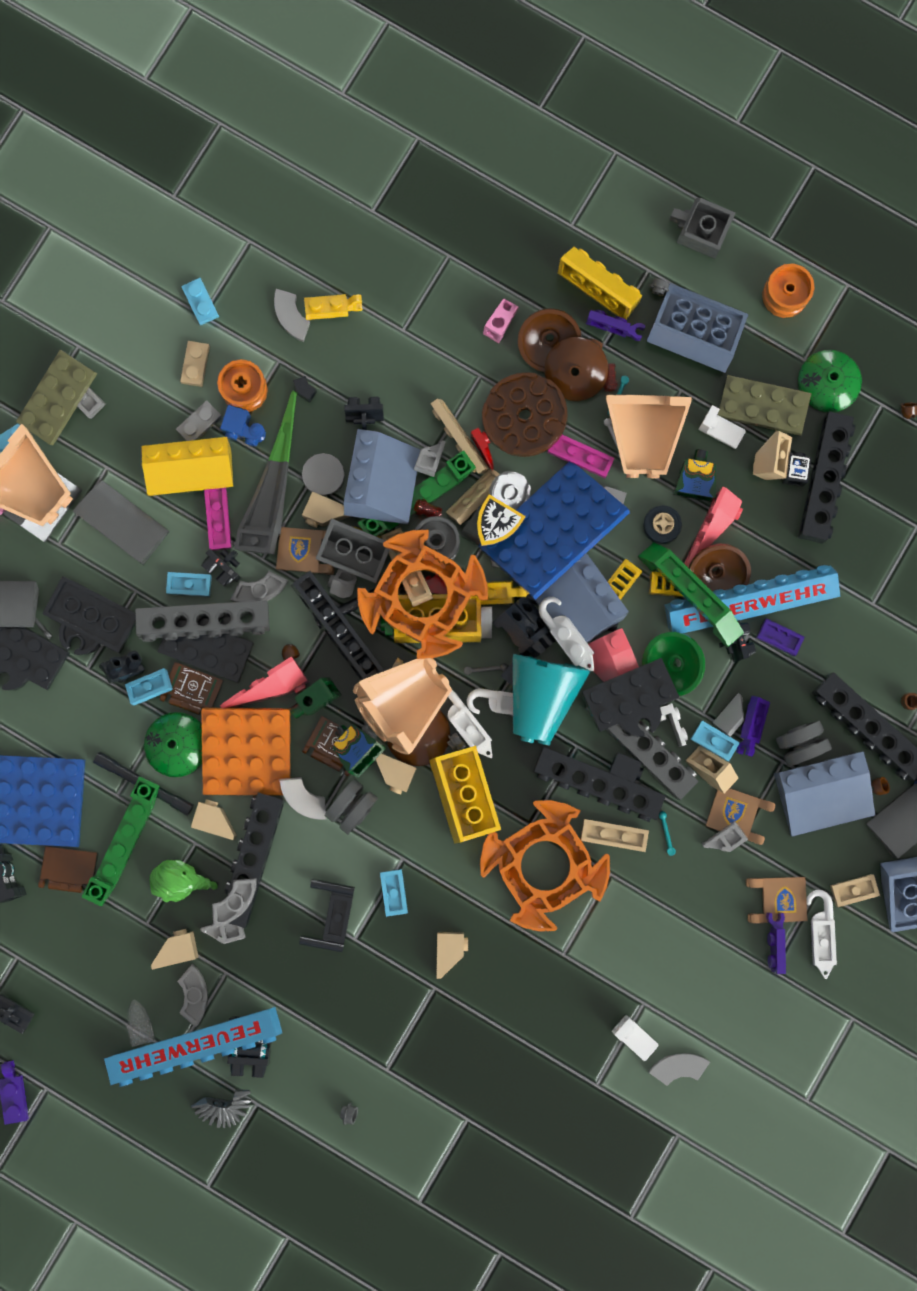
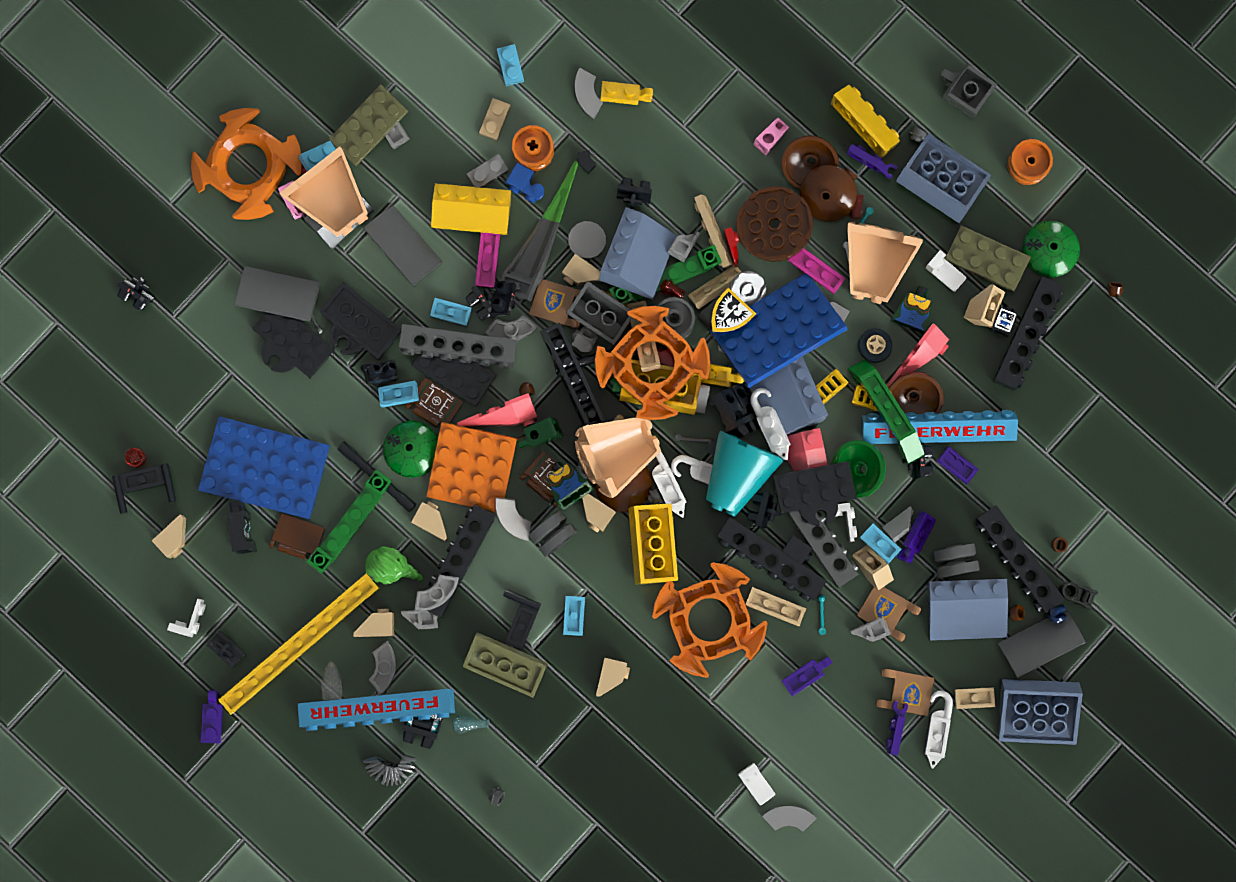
camera: 15 degrees right, 0 degrees up
none -> yellow plate [219,573,379,715]
none -> clear light blue cone [453,715,489,734]
none -> olive plate [463,632,548,698]
none -> black hips [490,281,517,316]
none -> black hips [747,491,781,529]
none -> dark purple plate [781,656,832,697]

